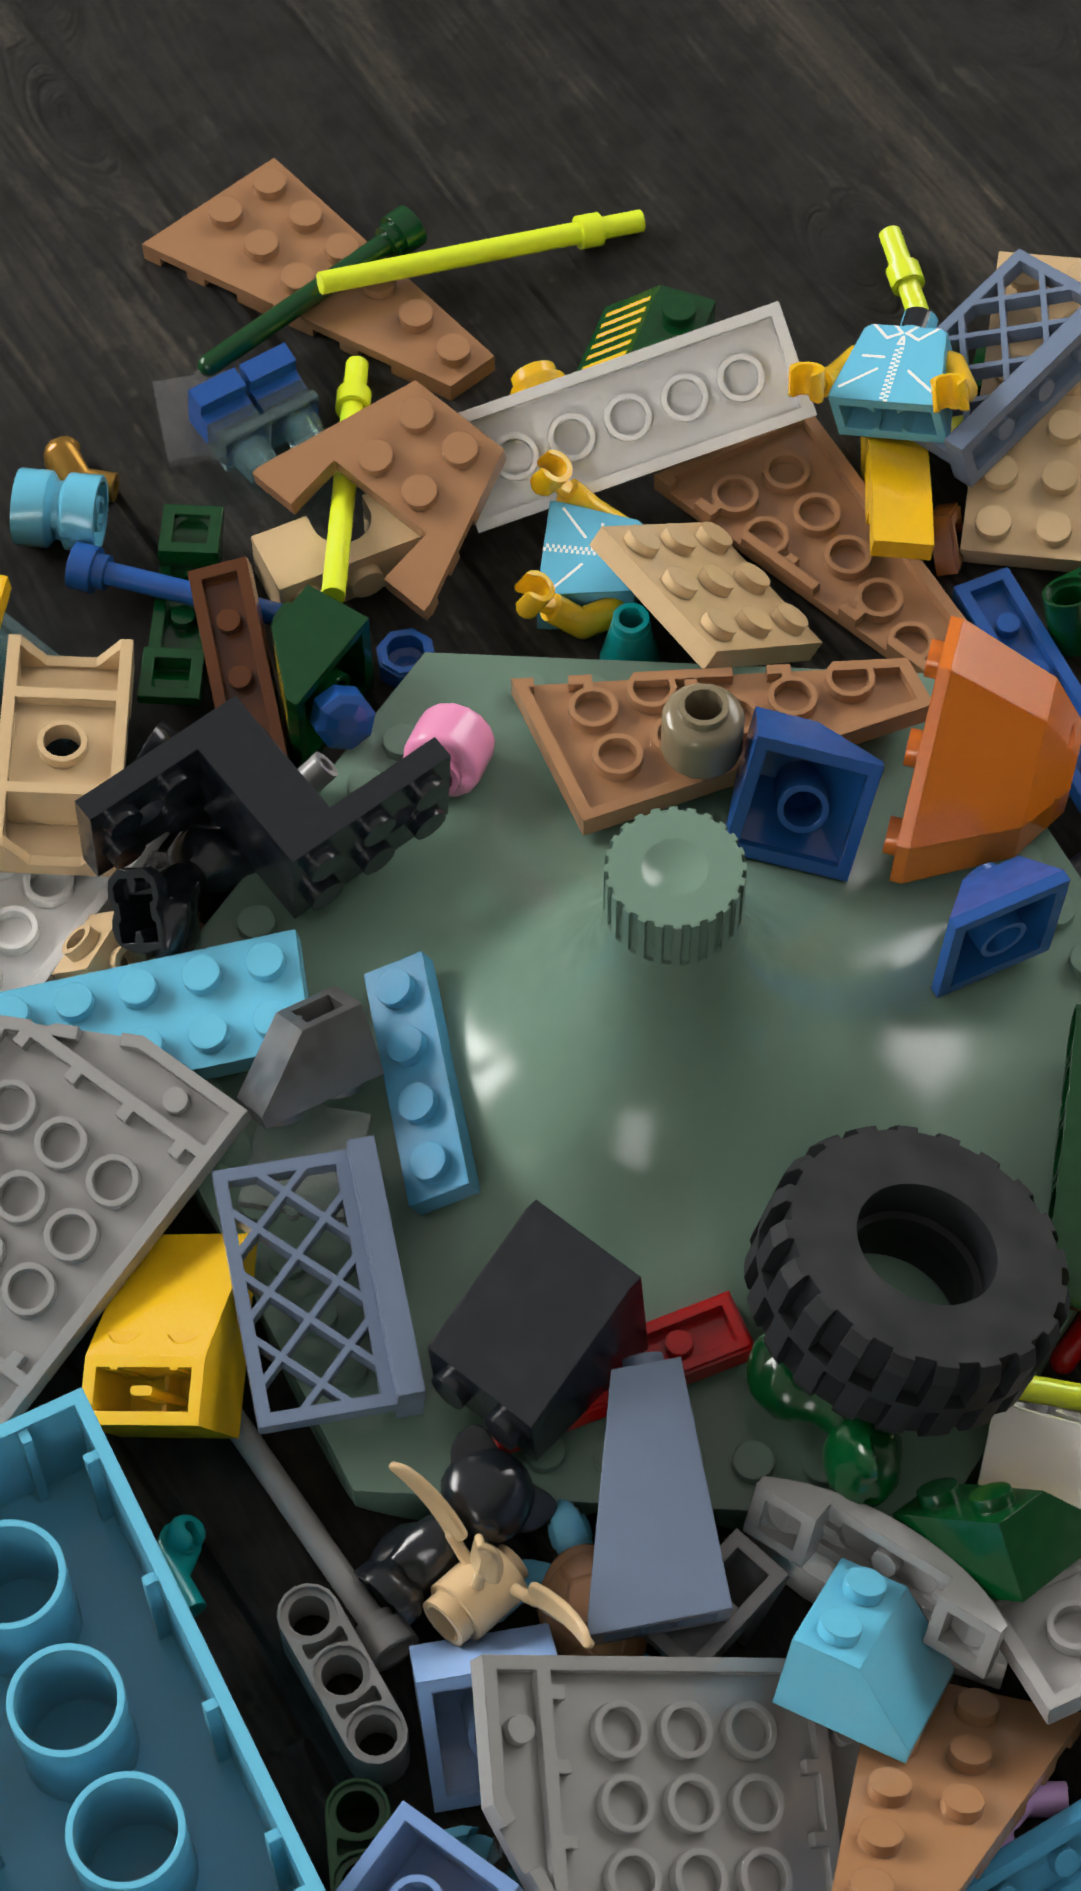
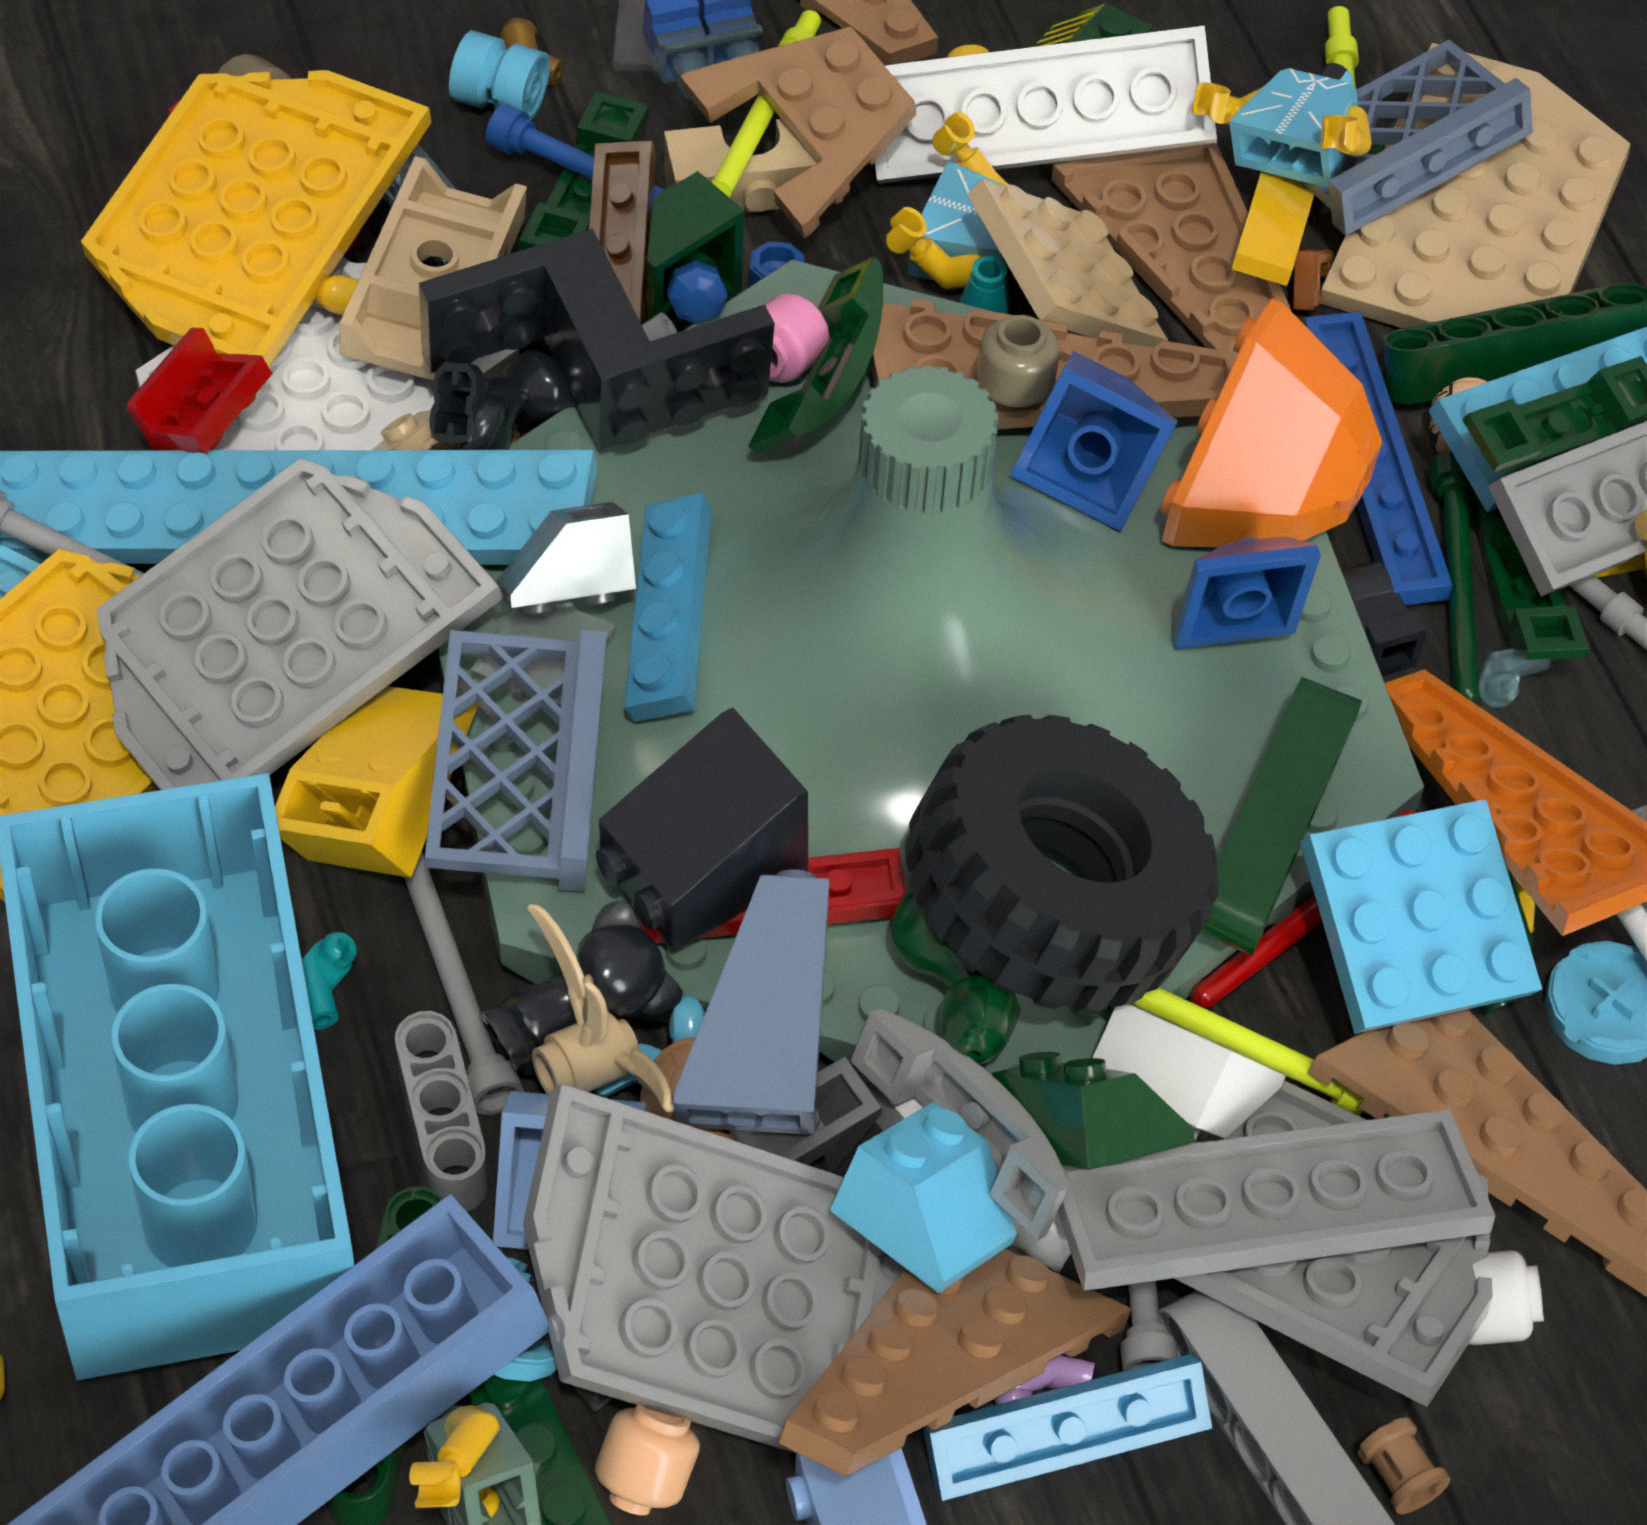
camera: 10 degrees right, 5 degrees down
none -> dark green slope [748,257,883,454]

